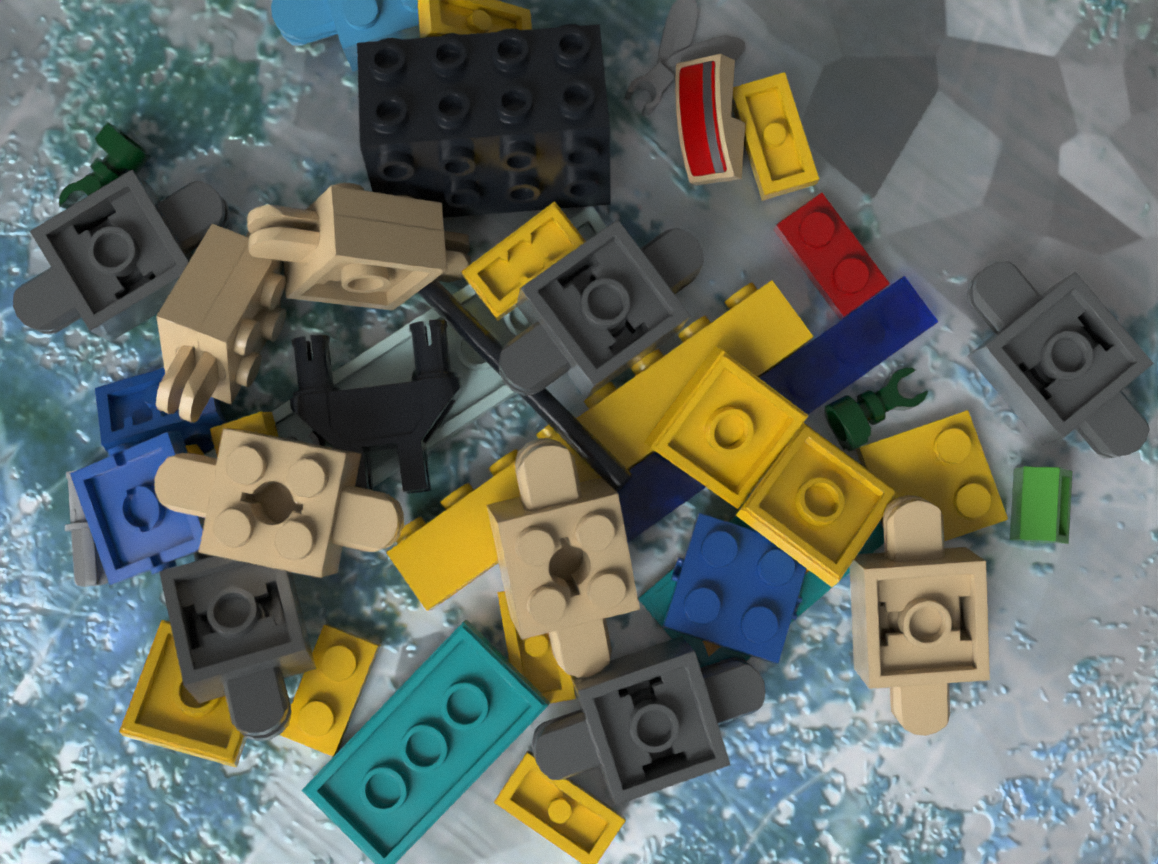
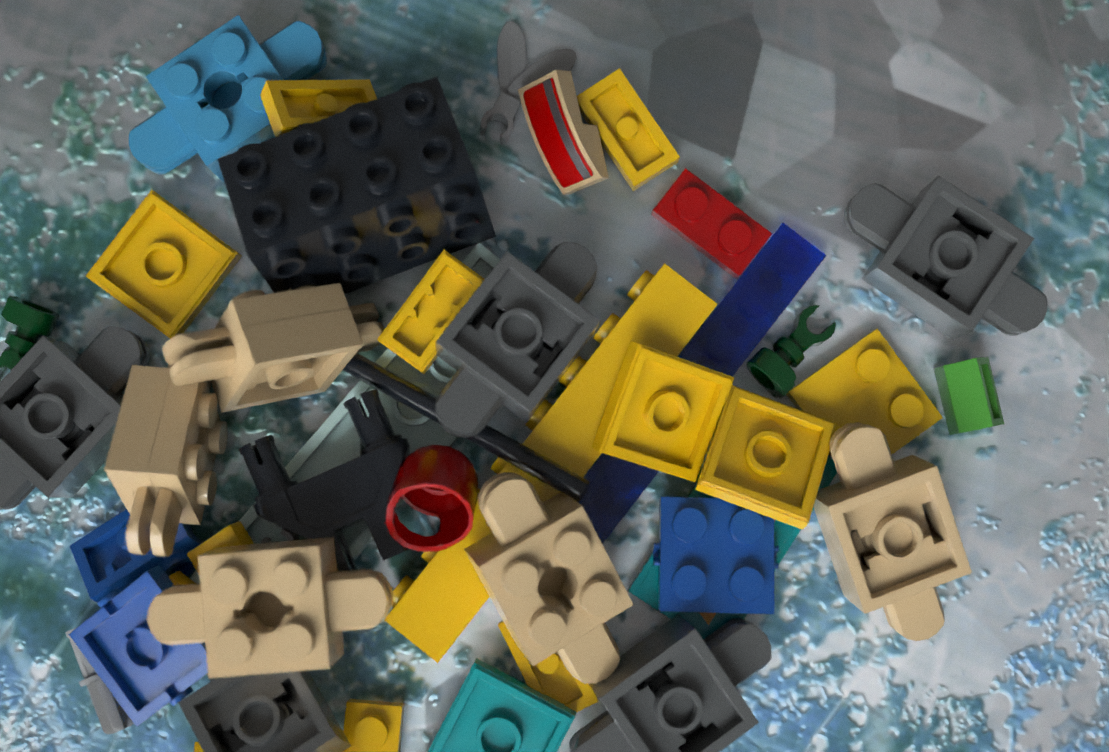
camera: 15 degrees left, 0 degrees up
none -> yellow tile [86,190,242,339]
none -> red helmet [385,444,478,552]

